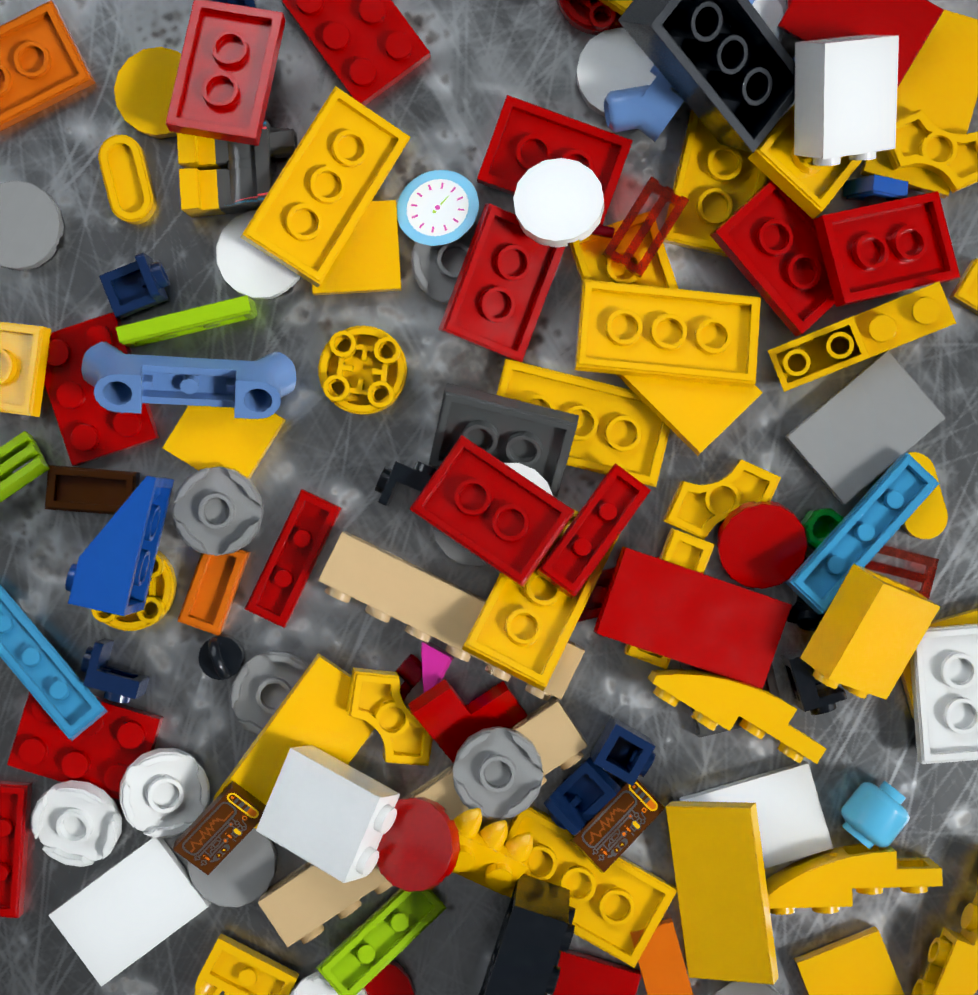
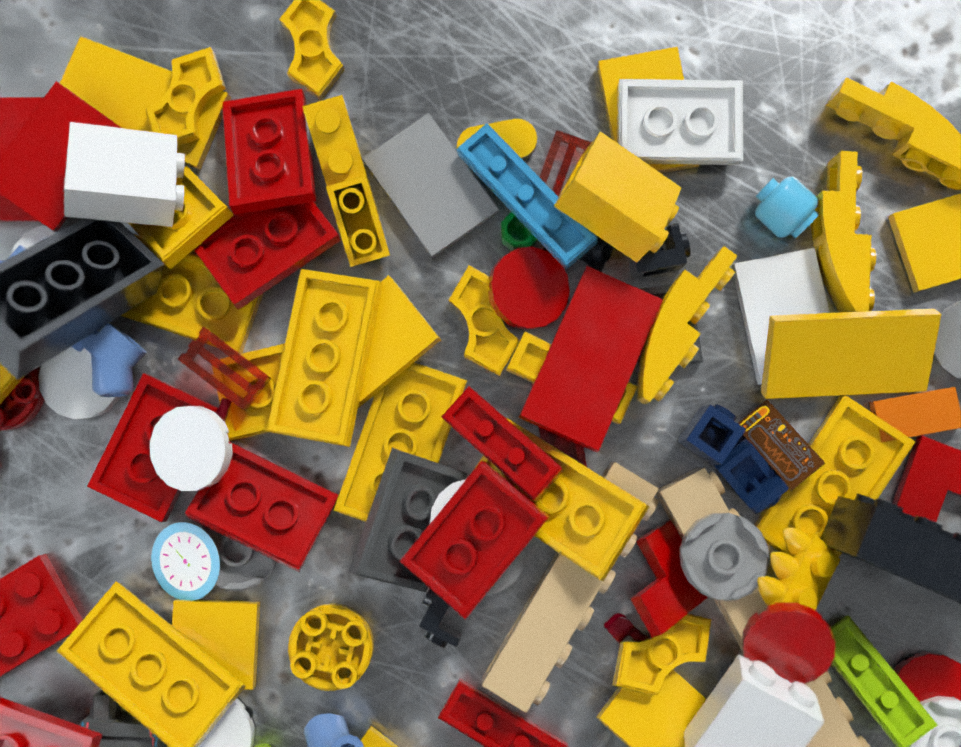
camera: 80 degrees left, 5 degrees down
dark pink slope [421,641,454,693] -> none
blue tile [843,174,908,201] -> none

